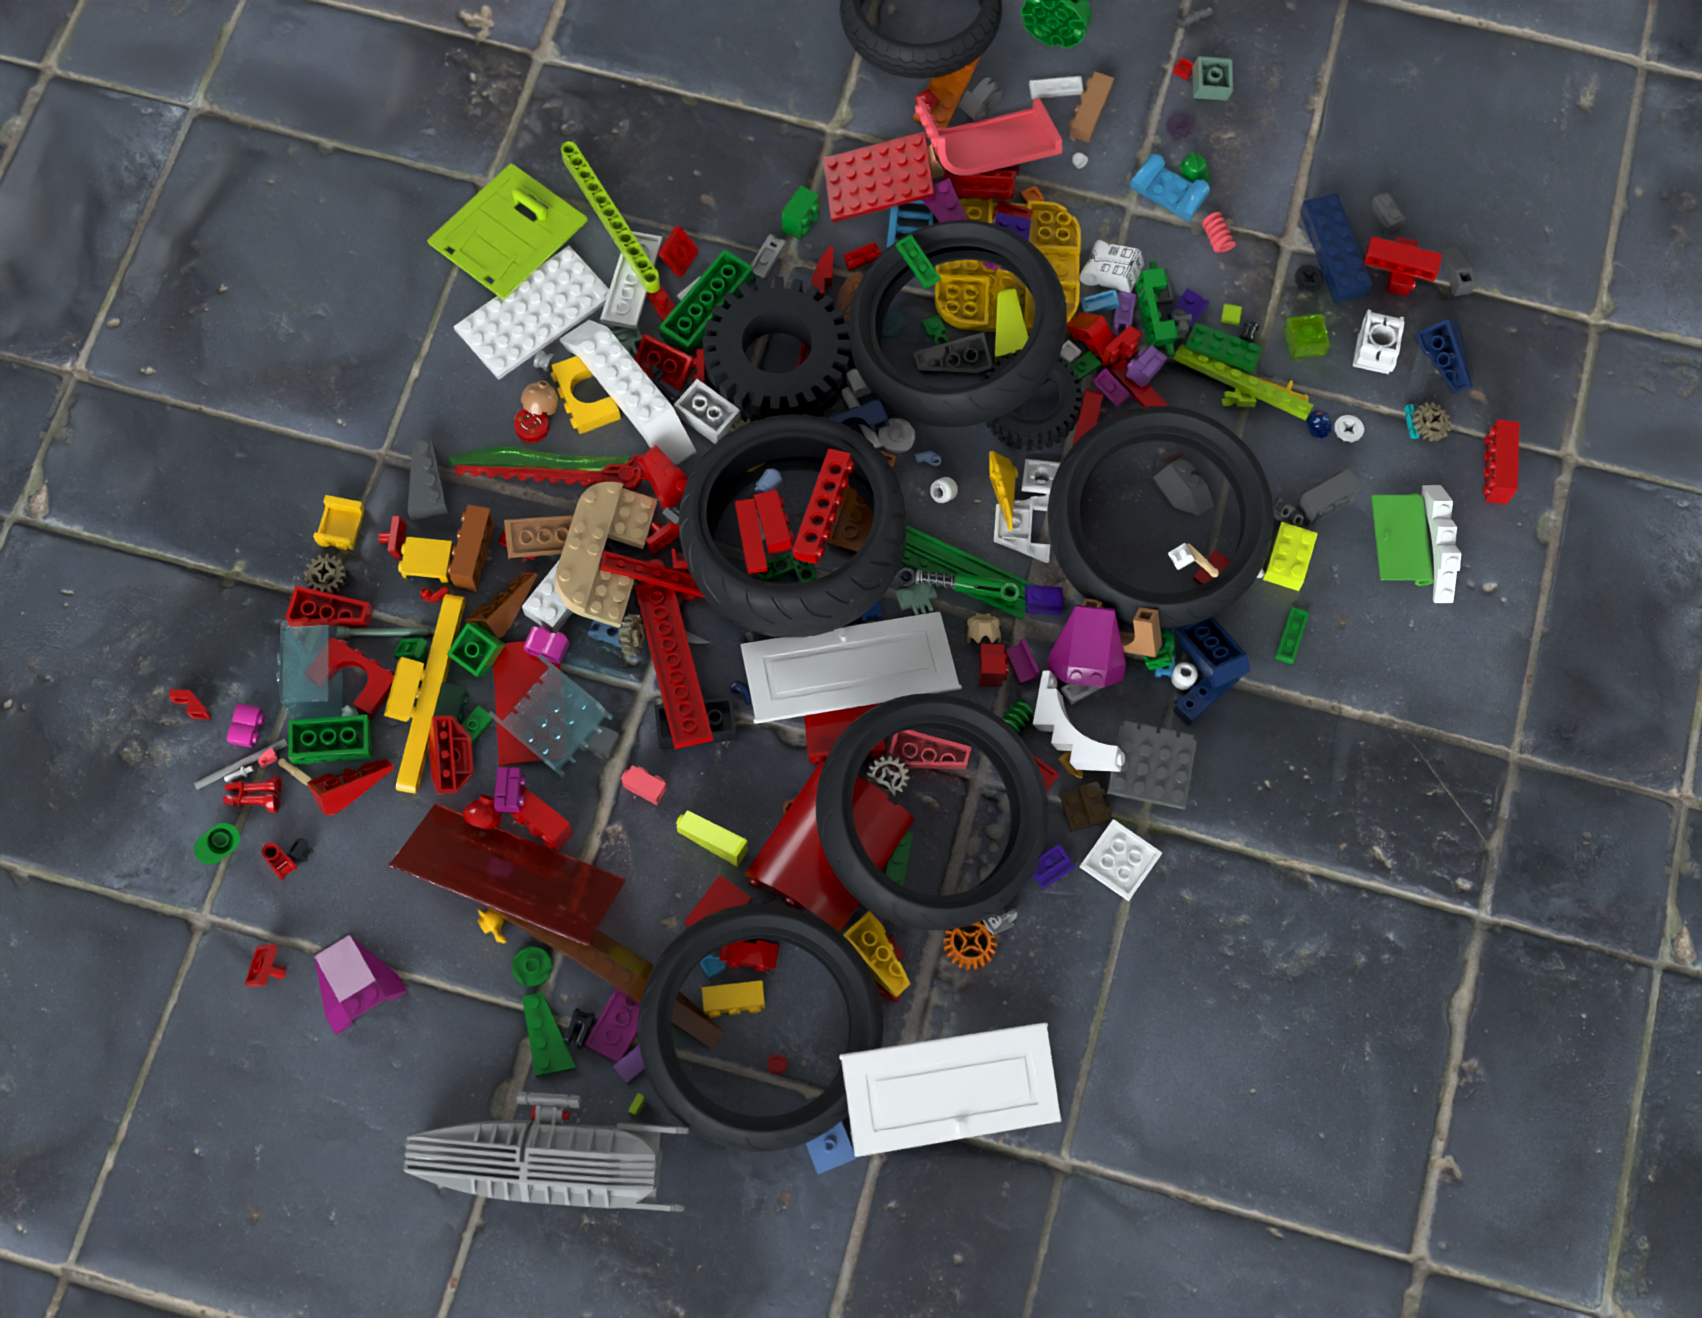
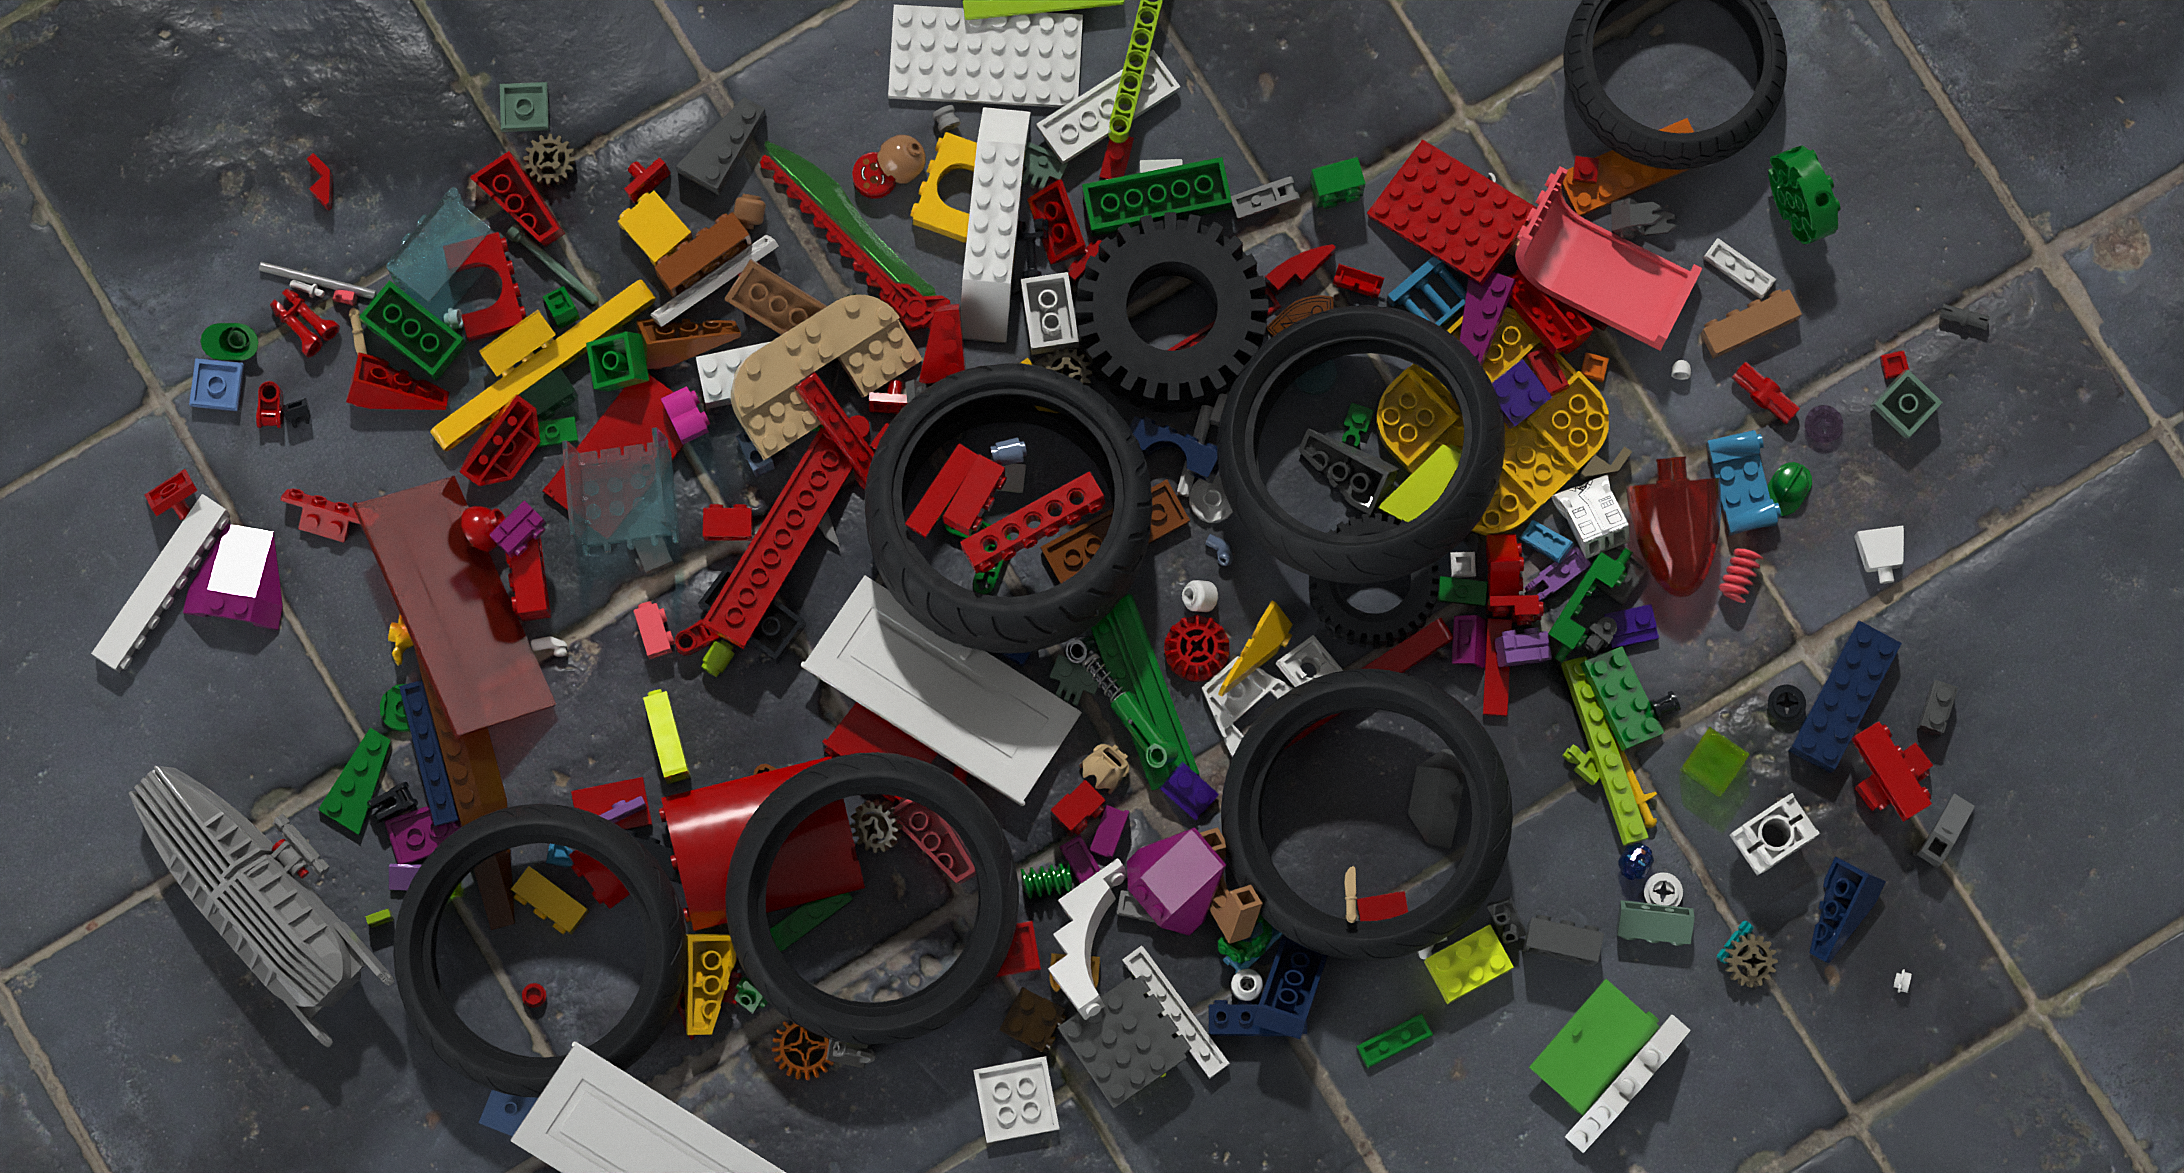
camera: 45 degrees right, 10 degrees up
dark pink brick [227,703,265,748] -> none
yellow panel [313,495,365,551] -> none
red arm [420,586,450,603] -> none
dark tan gear [619,614,646,656] -> none
red tile [658,226,699,278] -> none
dark blue arm [730,681,752,705] -> none
green tile [895,234,941,290] -> none
dark purple plate [1032,844,1075,890] -> none
white tile [1168,543,1195,570] -> none
lime tile [1221,304,1242,325] -> none
red brick [1482,419,1519,505] -> none
none -> white brick [91,494,230,673]
none -> medium blue plate [189,358,244,411]
none -> red bracket [281,488,379,543]
none -> dark blue plate [399,680,459,827]
none -> sand green plate [500,82,549,132]
none -> white arm [531,636,568,657]
none -> medium lavender plate [599,796,647,823]
none -> white tile [651,235,779,327]
none -> red piece [675,618,723,656]
none -> lime brick [701,640,735,677]
none -> red brick [703,504,753,541]
none -> medium nougat head [733,194,766,229]
none -> green brick [734,976,769,1013]
none -> magenta tile [1059,835,1101,884]
none -> white plate [1122,946,1230,1079]
none -> red gear [1164,615,1229,682]
none -> dark tan slope [1579,446,1632,481]
none -> sand green brick [1616,900,1695,946]
none -> clear red windscreen [1626,456,1721,598]
none -> red piece [1732,362,1800,425]
none -> white torso [1854,526,1904,584]
none -> white plate [1894,969,1912,993]

